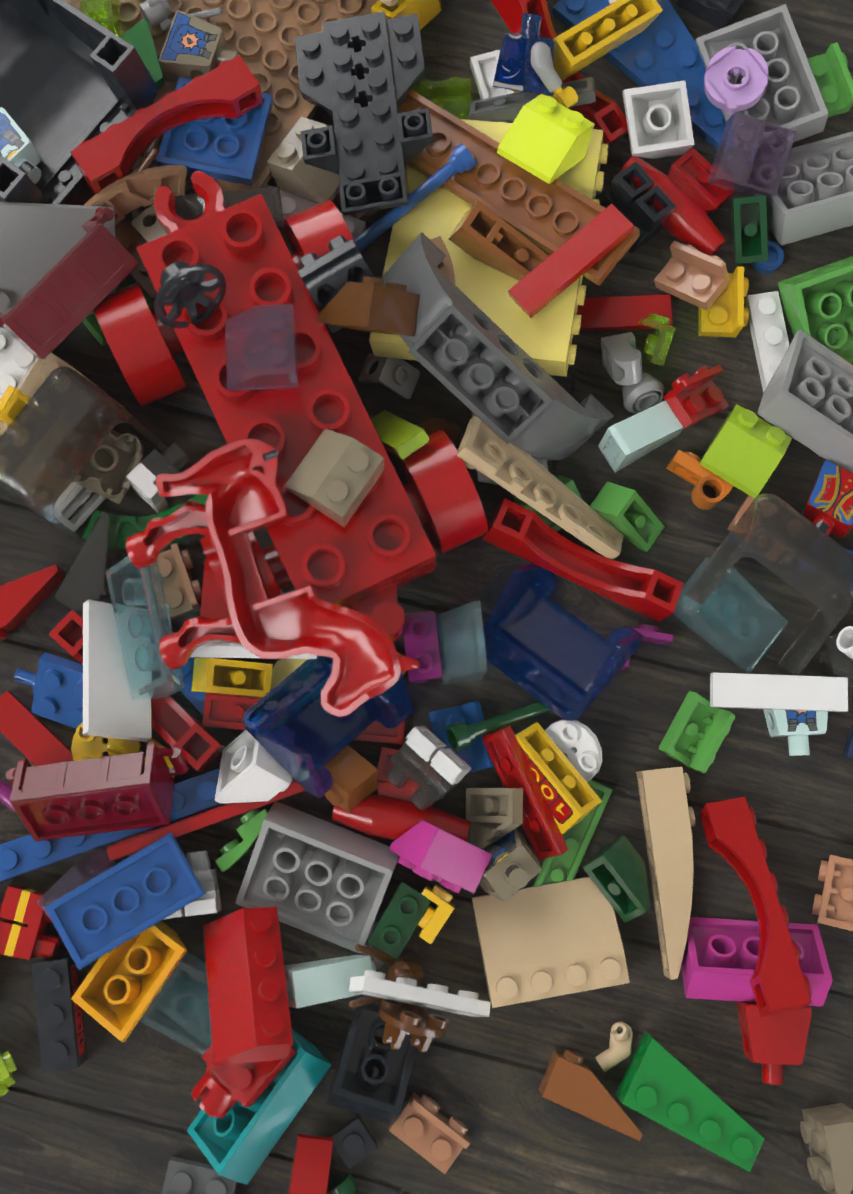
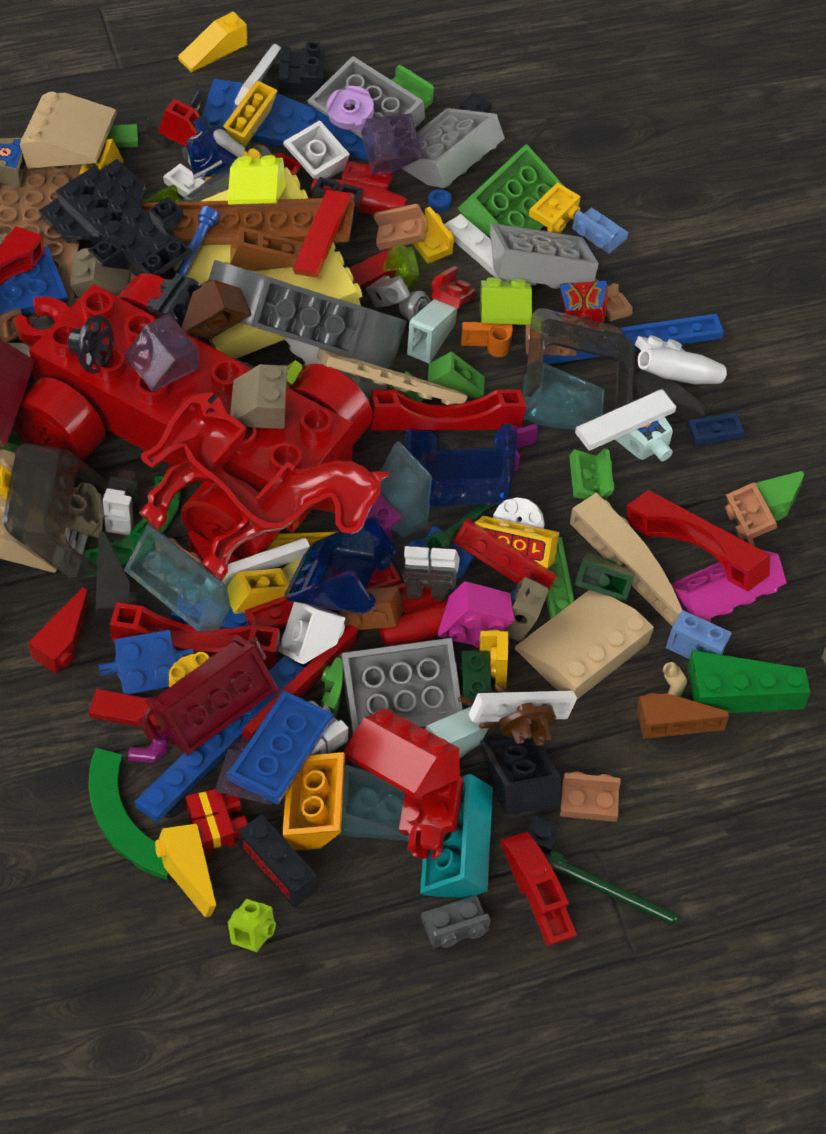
camera: 30 degrees left, 25 degrees down
white tile [83,600,152,742] -> none
dark tan wing [466,788,523,850] -> none
dark green slope [731,195,768,264] -> none
red torso [737,1001,812,1085] -> none
none -> medium blue bracket [666,611,731,659]

